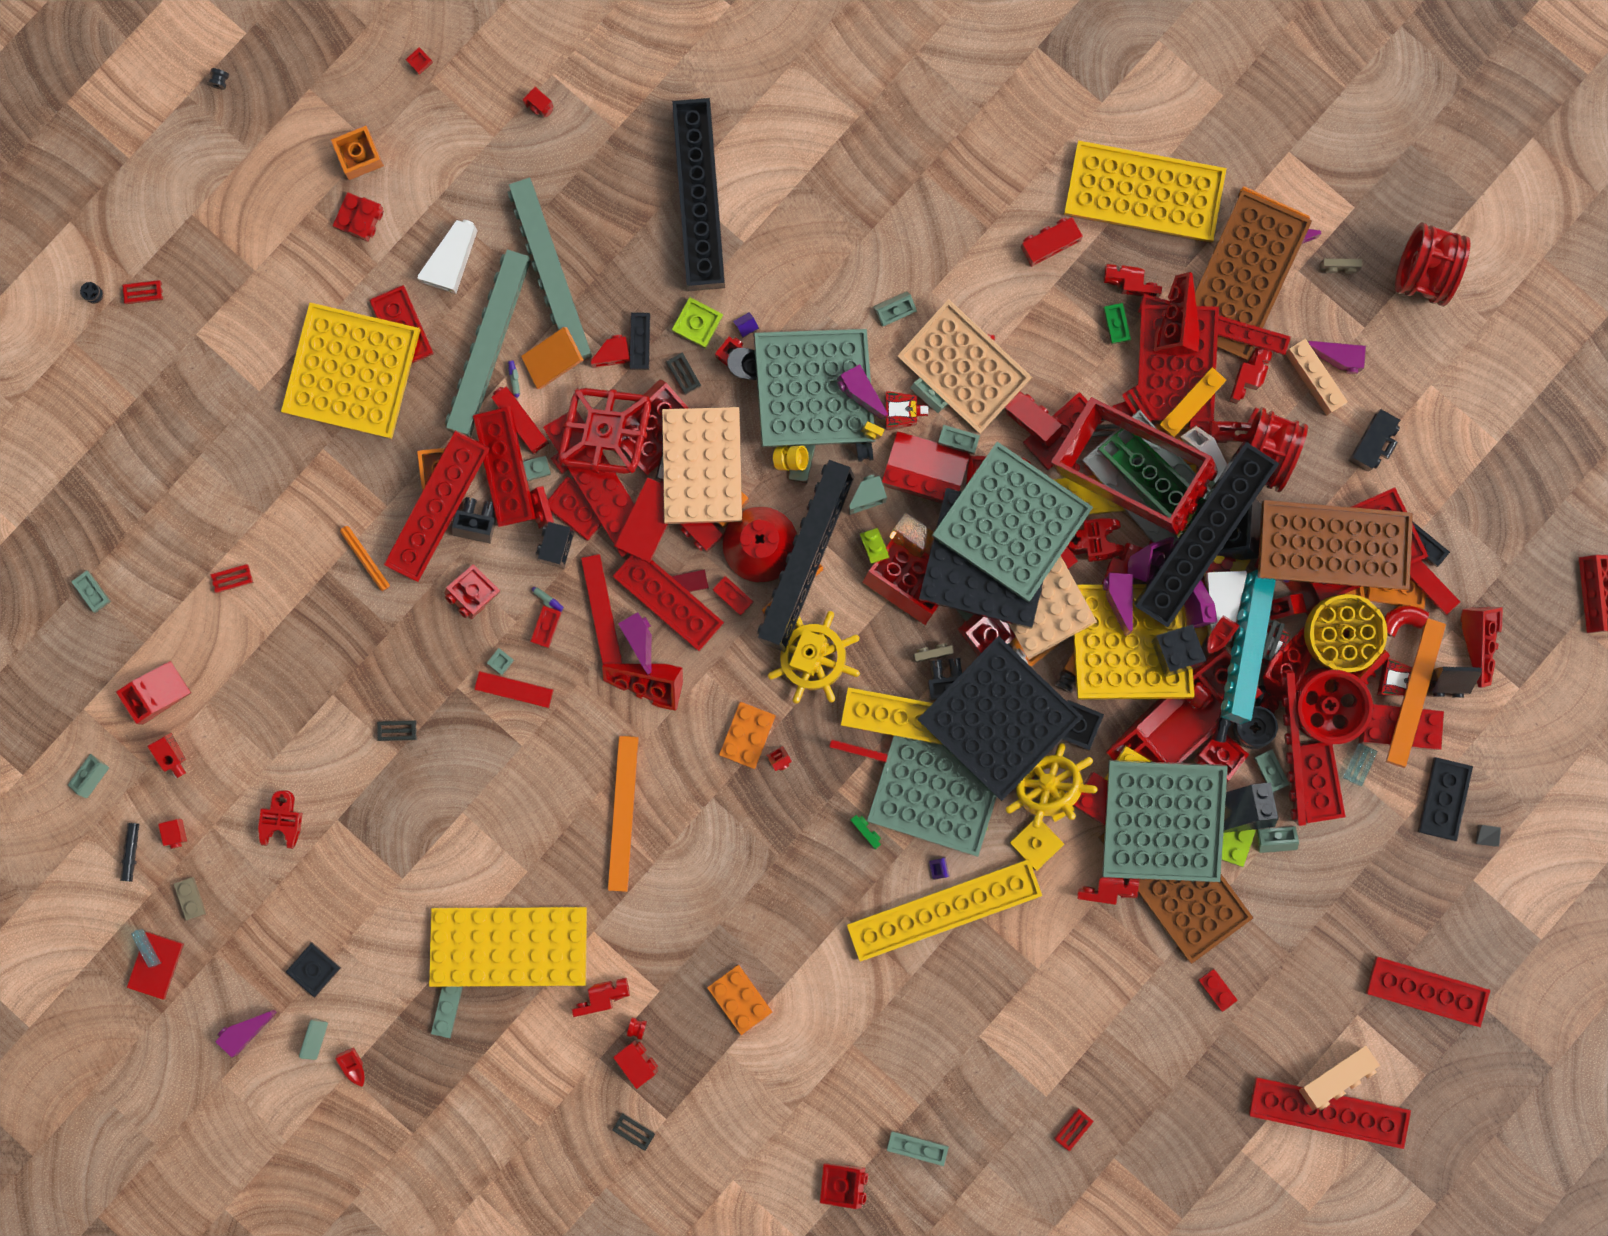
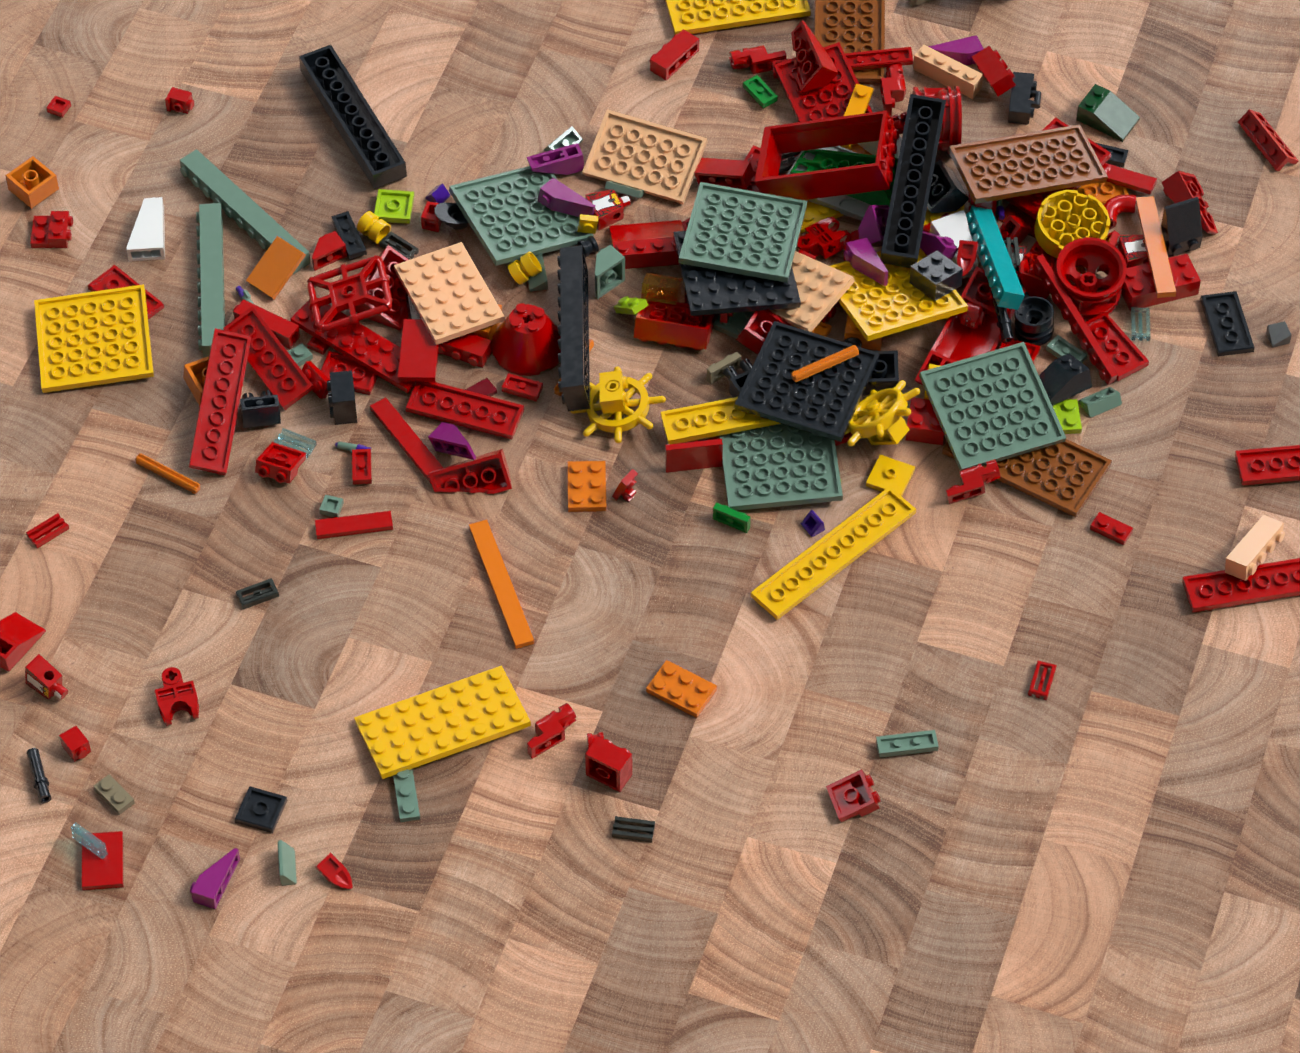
camera: 25 degrees left, 30 degrees down
sand green plate [938,425,980,455] -> none
none -> clear light blue tile [274,428,317,458]
none -> yellow wheel [357,211,391,244]
none -> magenta slope [527,143,584,175]
none -> orange axle [791,345,859,382]
none -> red brick [972,46,1016,97]
none -> slope [1076,84,1140,142]

